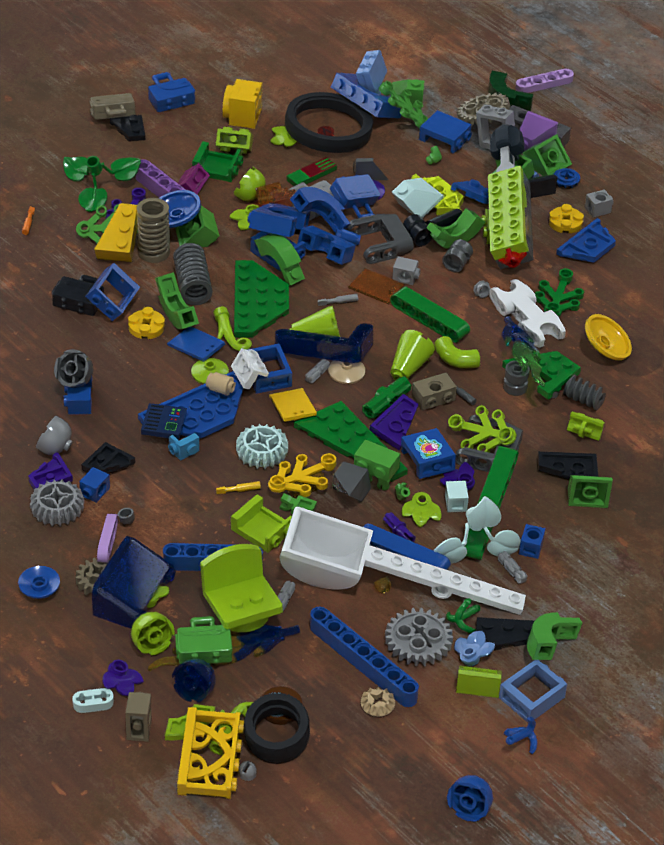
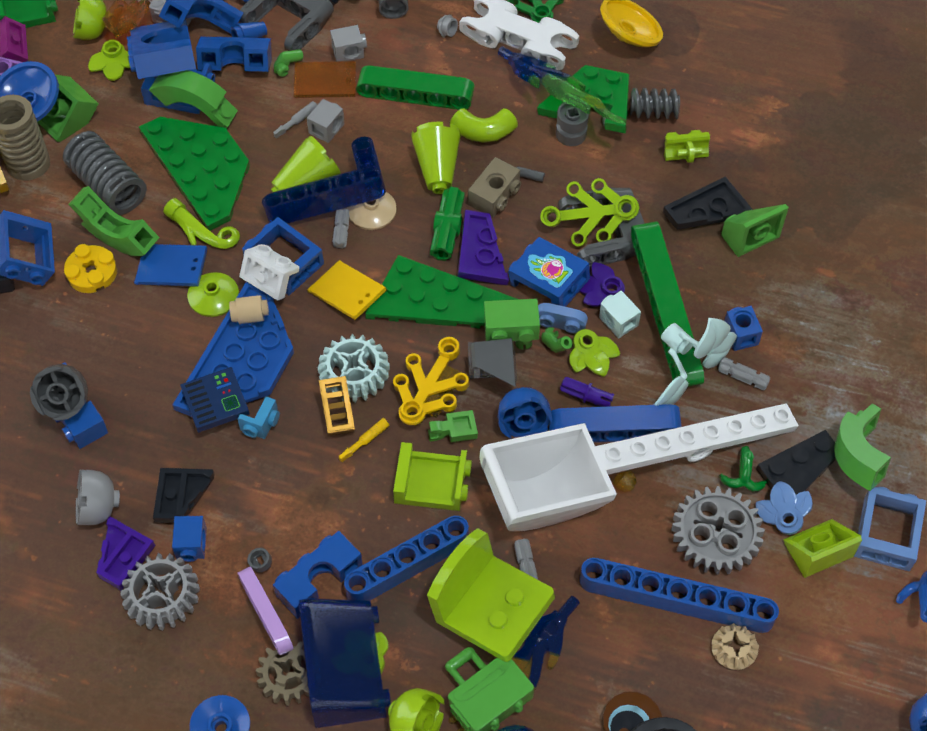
camera: 30 degrees left, 15 degrees up
none -> bright green arm [273,49,303,77]
none -> blue arch [273,531,363,619]
none -> light grey brick [307,99,345,143]
none -> slope [319,376,355,436]
none -> blue cylinder [497,387,553,439]
none -> medium blue plate [538,303,588,333]

